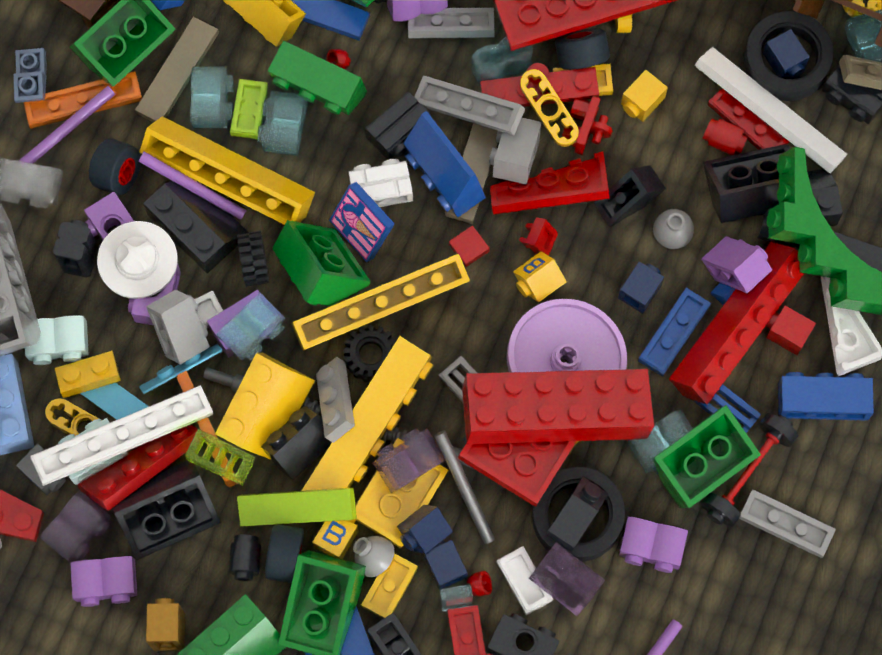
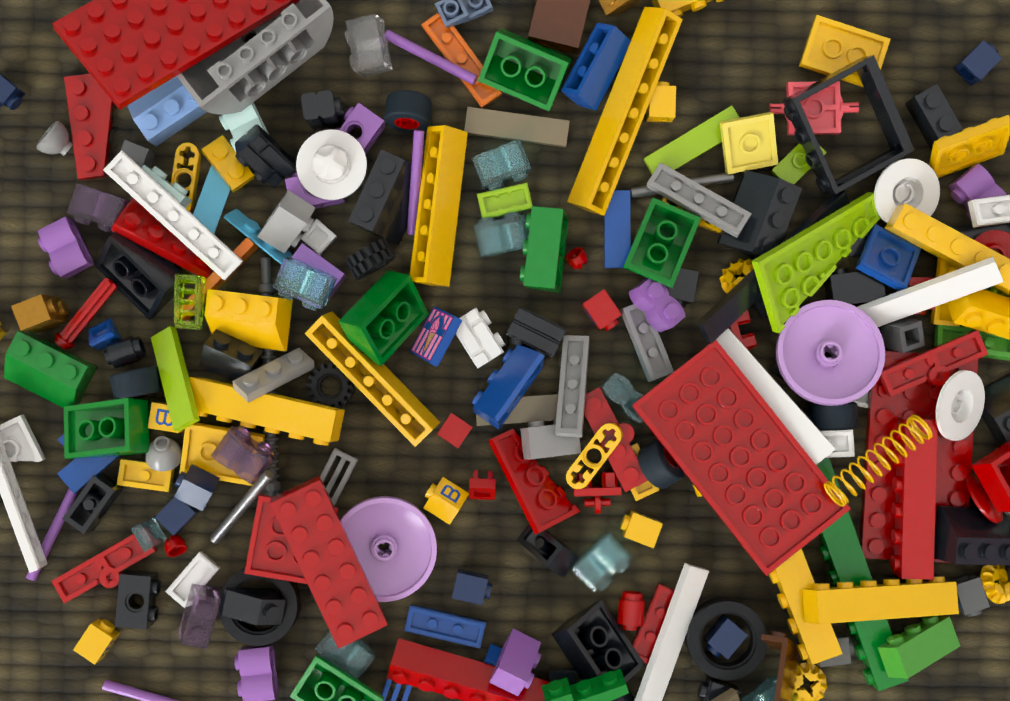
camera: 65 degrees right, 15 degrees up
light grey brick [653,209,694,249] -> none
none -> red axle [54,278,117,350]
none -> blue slope [88,319,122,351]
none -> black brick [235,124,296,187]
none -> clear light blue brick [572,531,632,592]
none -> red brick [581,289,622,331]

